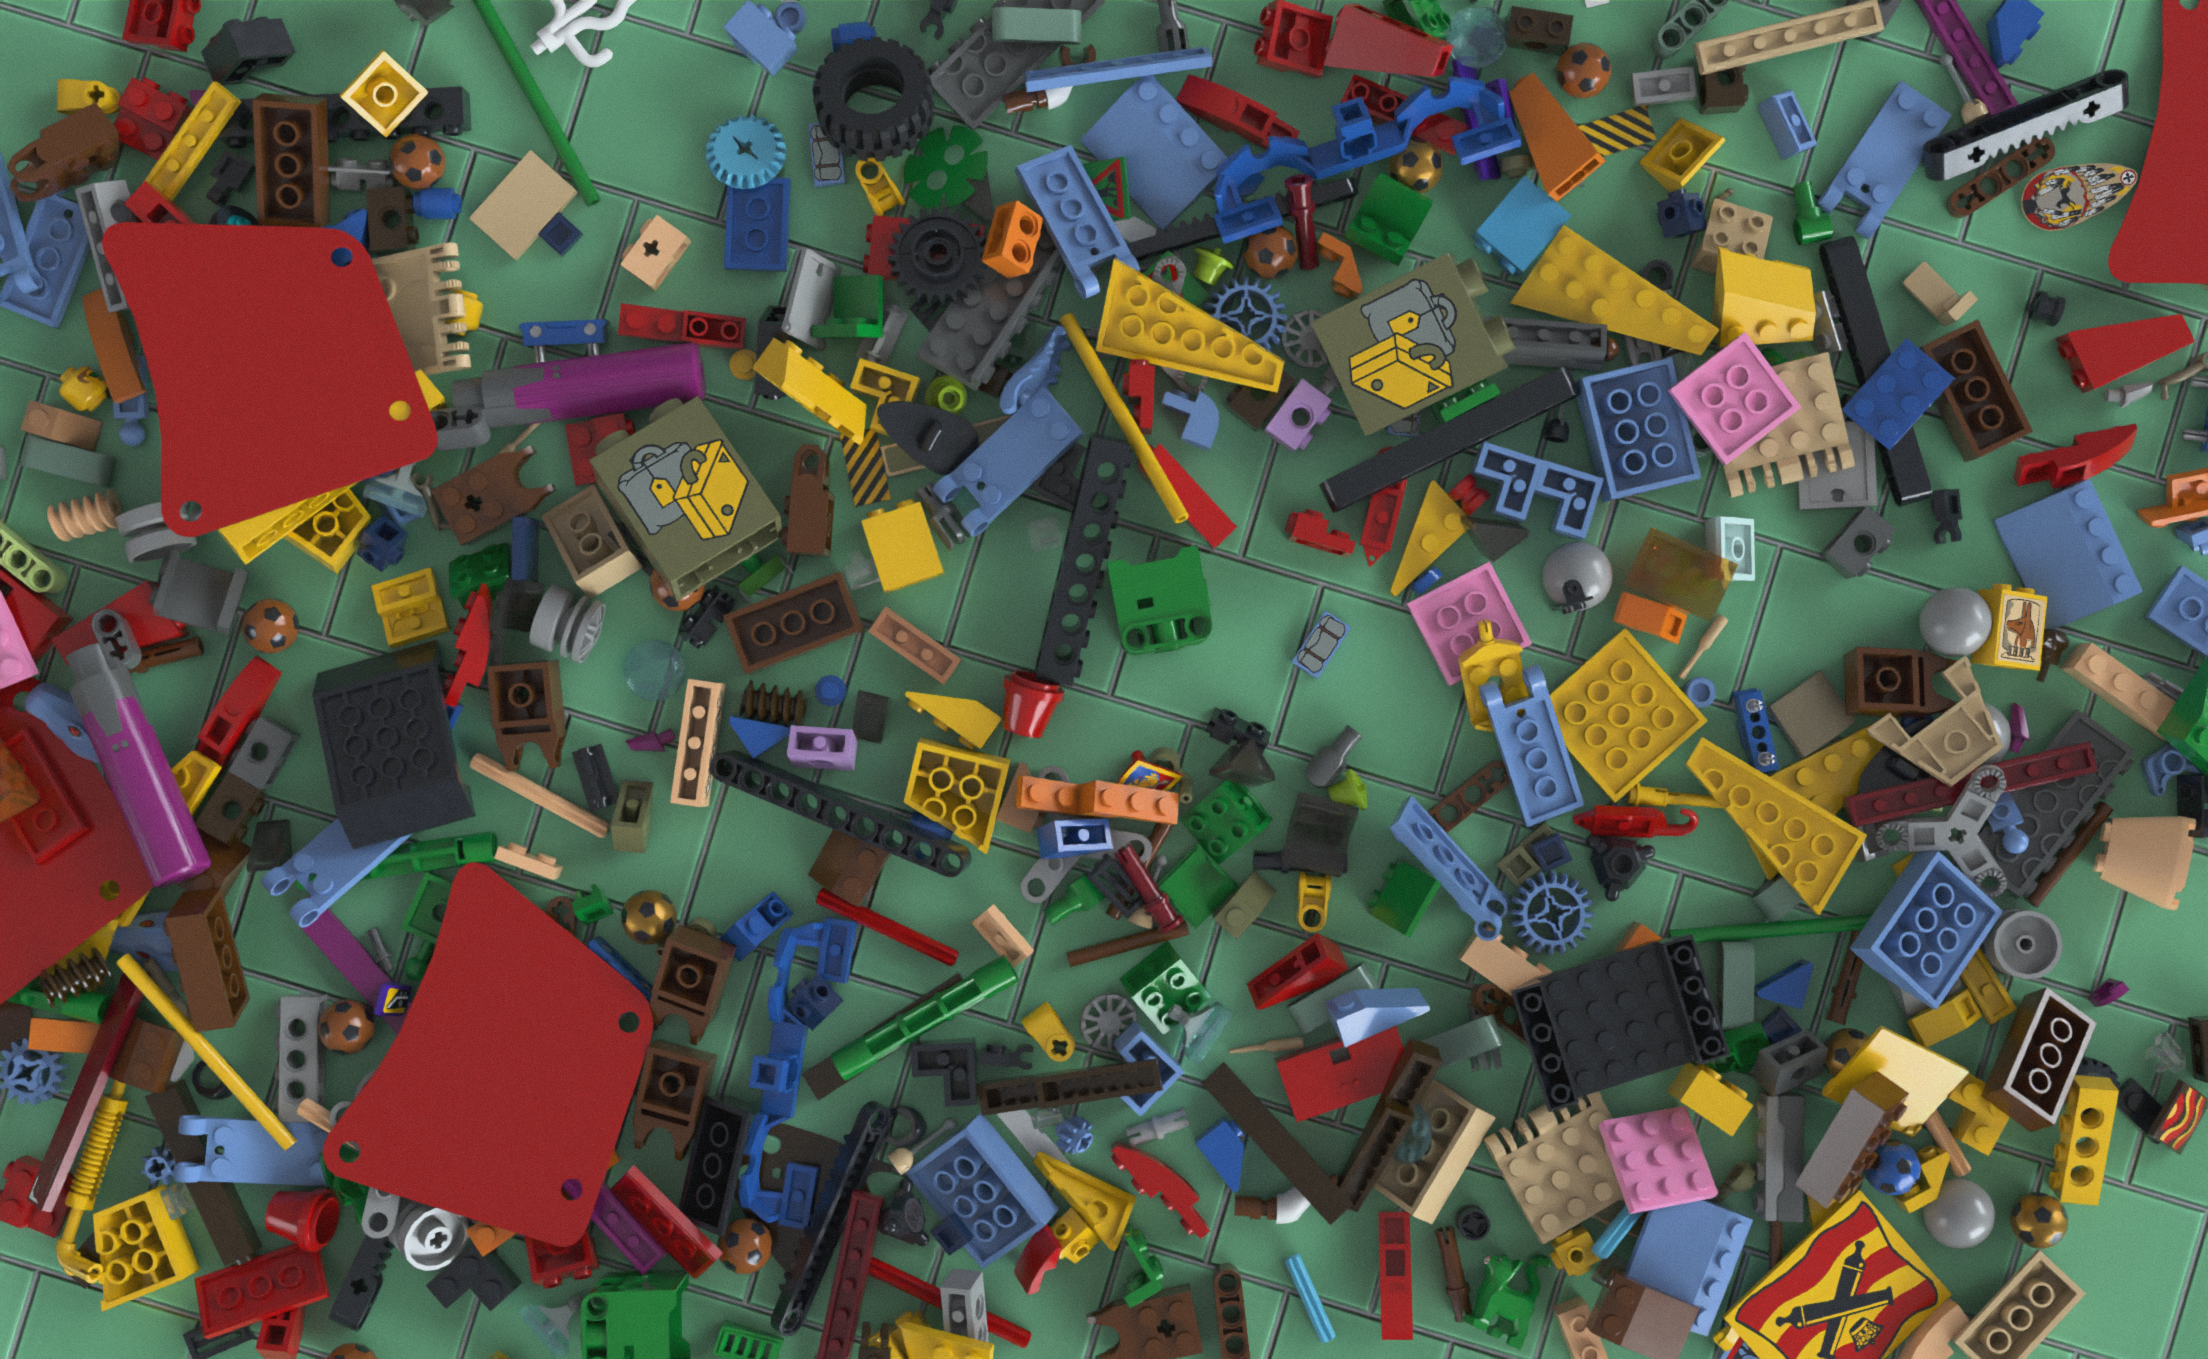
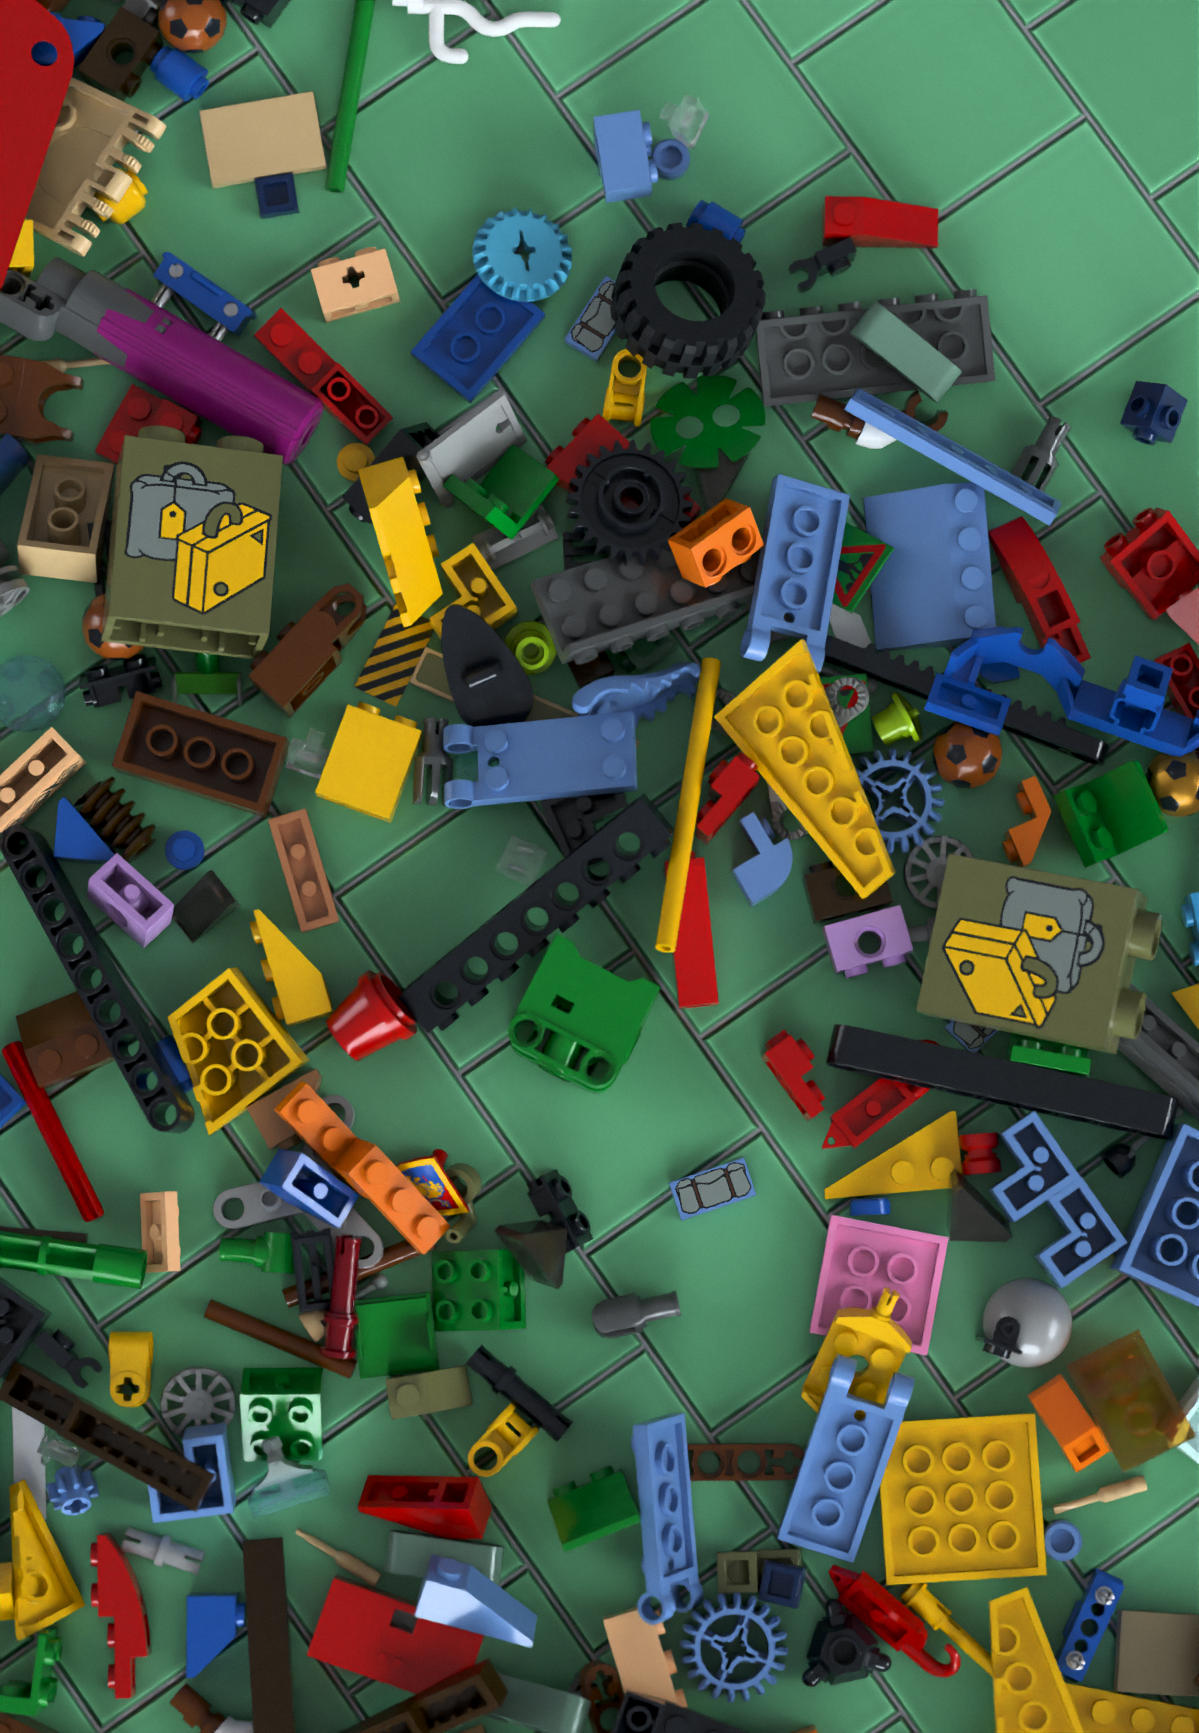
camera: 35 degrees right, 5 degrees down
clear smoke bracket [1281,792,1359,877] -> none
dark red pin [1284,174,1320,270] -> none
lime piece [1328,769,1368,811] -> none

